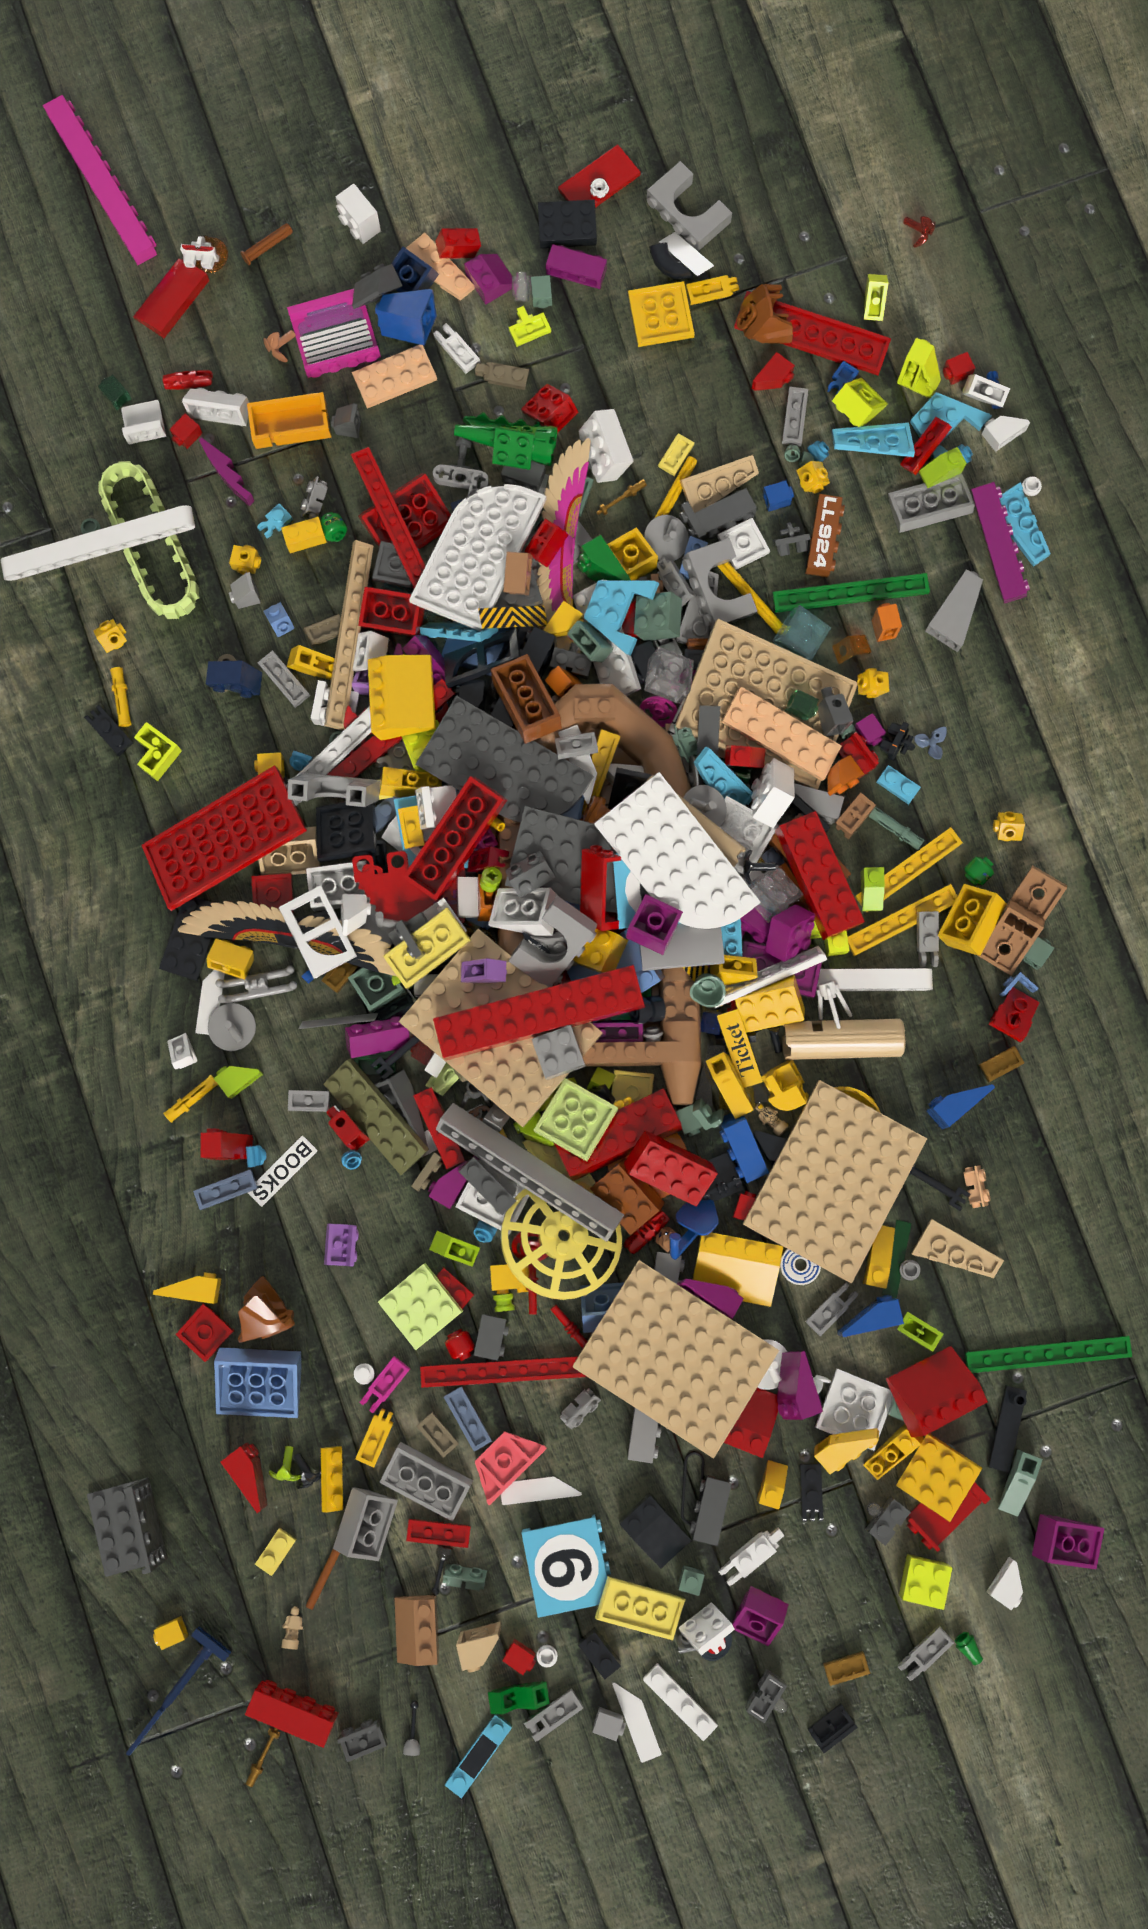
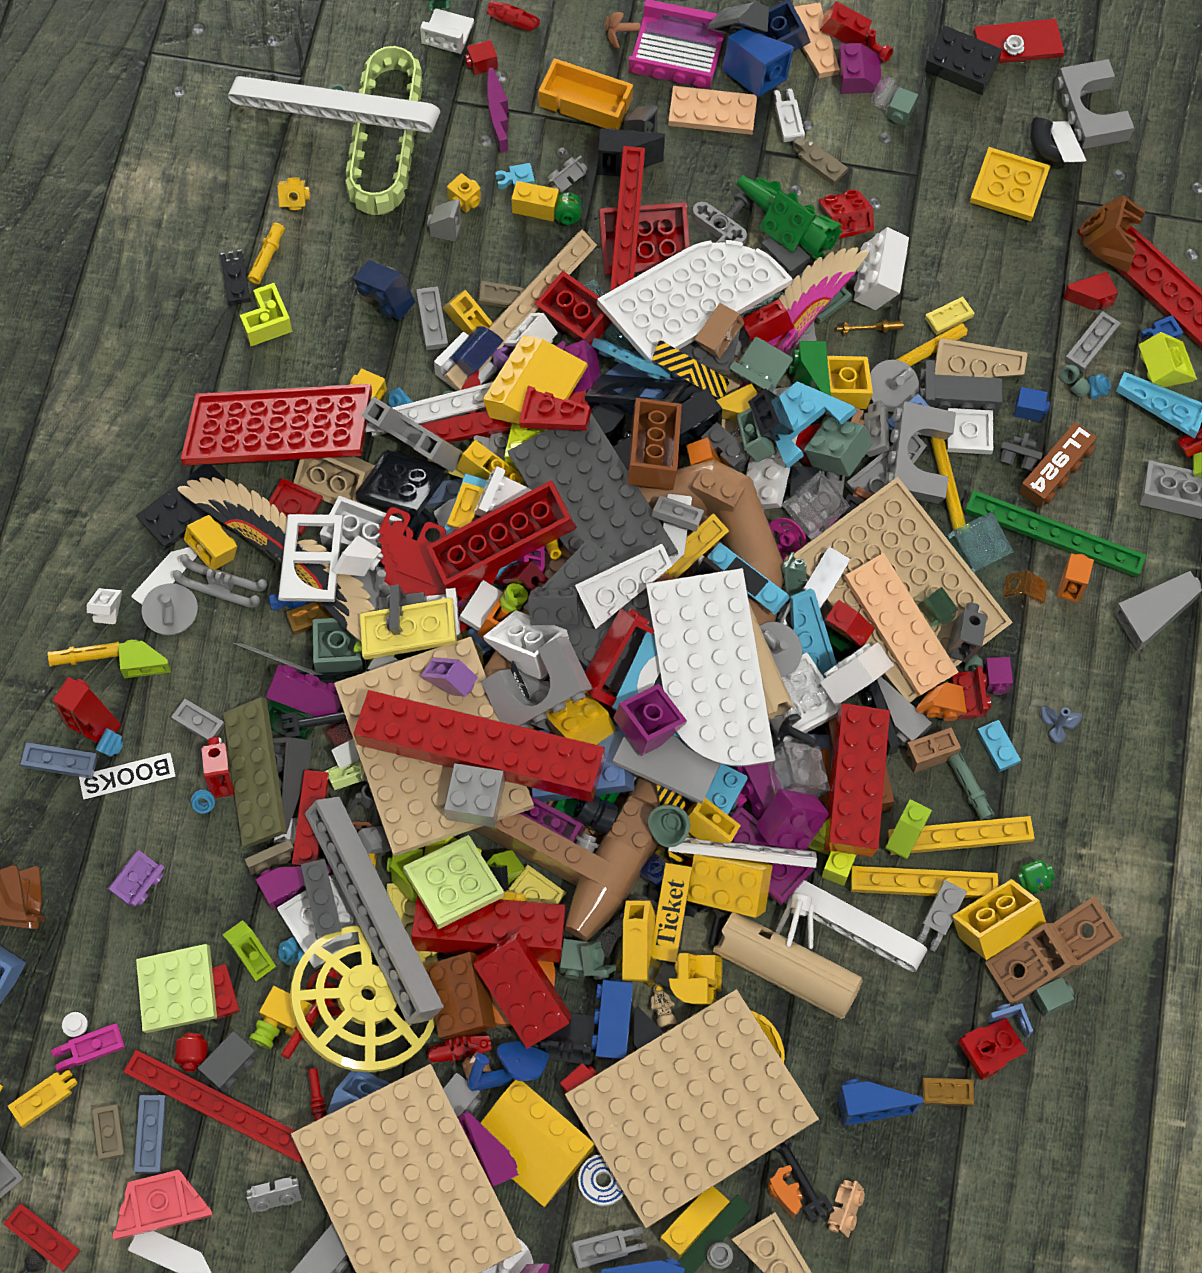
camera: 25 degrees right, 15 degrees down
white slope [182,388,249,426] -> none
medium blue bracket [263,602,294,637] -> none
dark grey bracket [372,541,420,588] -> none
light grey slope [379,1442,473,1522] -> none
neon yellow hinge [509,306,551,347] -> none
magenta brick [546,244,607,289] -> none
yellow hinge [686,275,739,305] -> none
yellow brick [796,461,830,493] -> none
yellow brick [857,668,889,698] -> none
black hips [880,722,916,761] -> none
yellow brick [993,812,1025,841] -> none
none -> clear blue brick [449,326,504,376]
none -> red wing [518,385,591,431]
none -> white wing [575,544,673,629]
none -> black slope [598,128,665,176]
none -> medium azure plate [707,543,790,615]
none -> sand green bracket [729,337,793,393]
none -> black hinge [748,388,794,441]
none -> orange hand [768,1165,802,1219]
none -> red piece [862,29,894,63]

